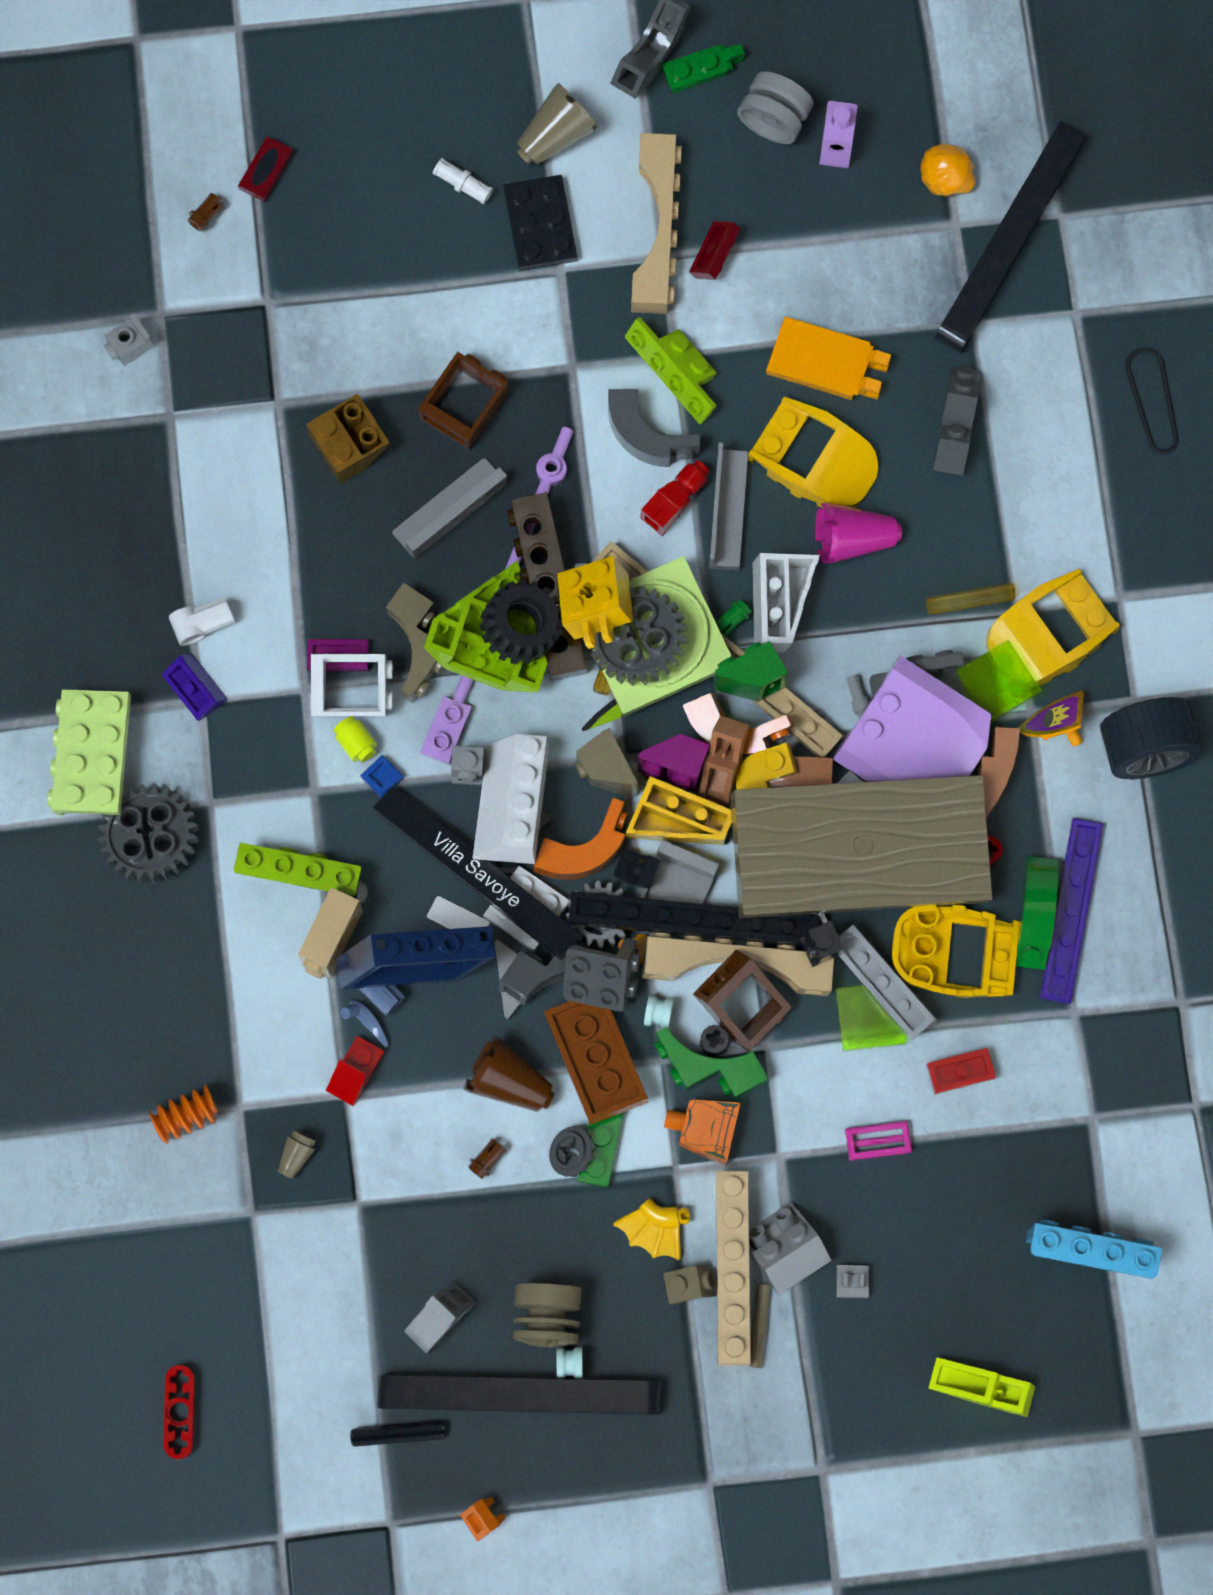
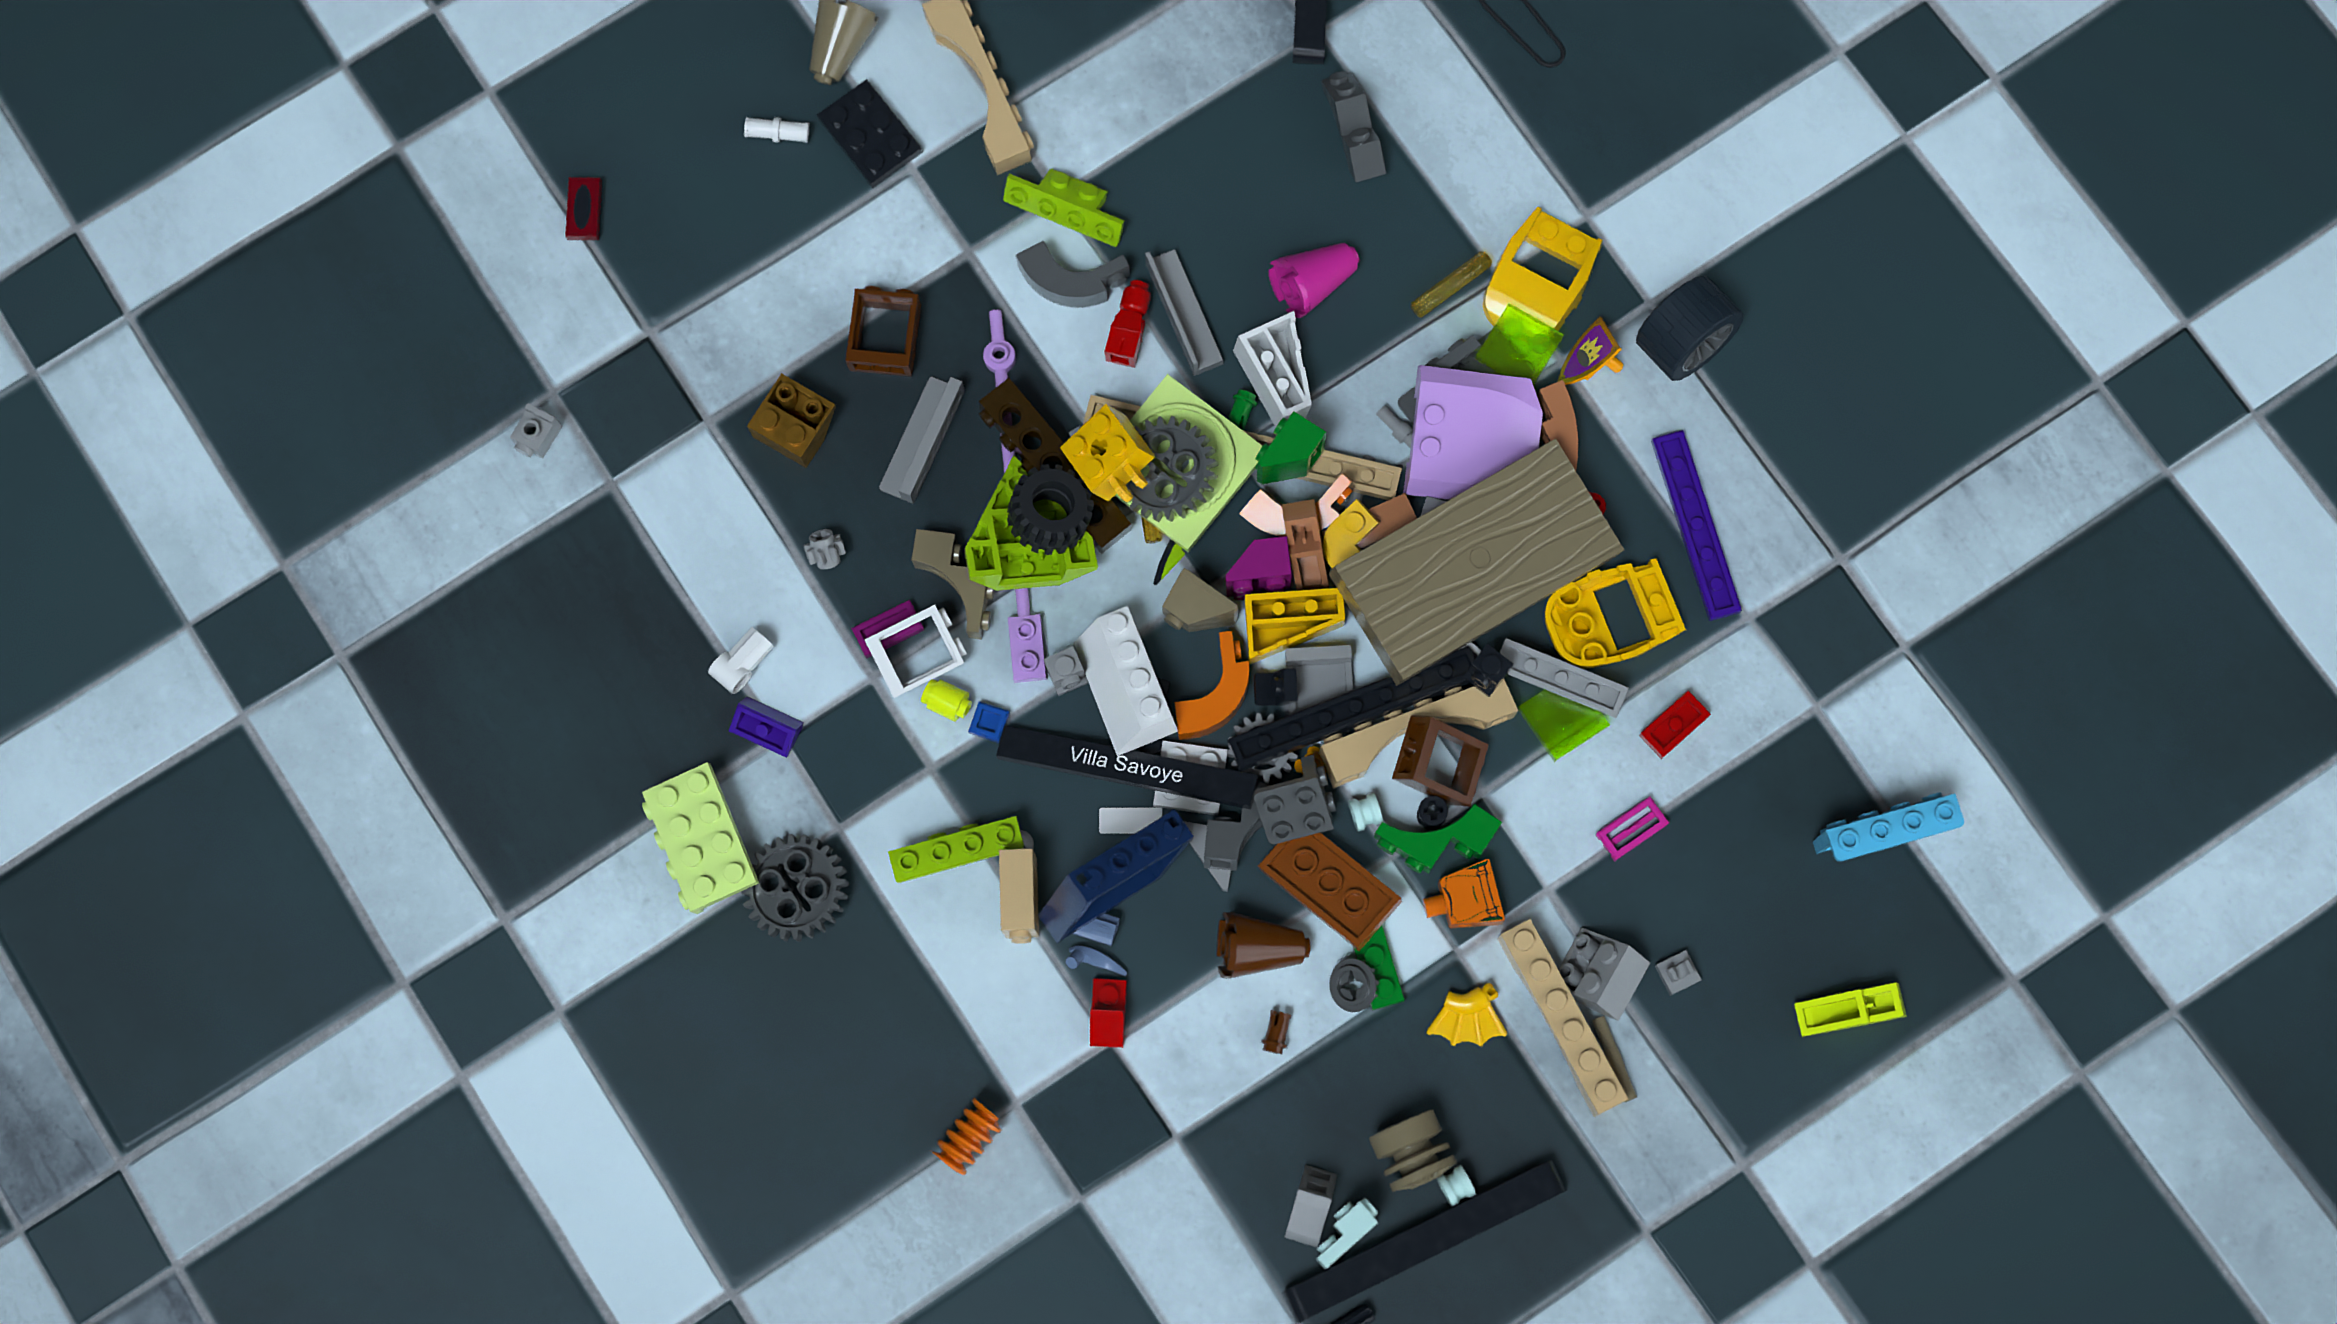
camera: 20 degrees left, 0 degrees up
reddish brown pin [187,193,225,232] -> none
dark tan cone [277,1130,316,1179] -> none
dark tan bracket [663,1265,717,1305] -> none
dark red plate [689,221,741,280] -> none
yellow slope [748,397,879,508] -> none
light orange tile [766,316,891,400] -> none
green arch [1016,856,1058,970] -> none
none -> light grey gear [804,529,846,569]
none -> light aqua plate [1316,1198,1378,1270]

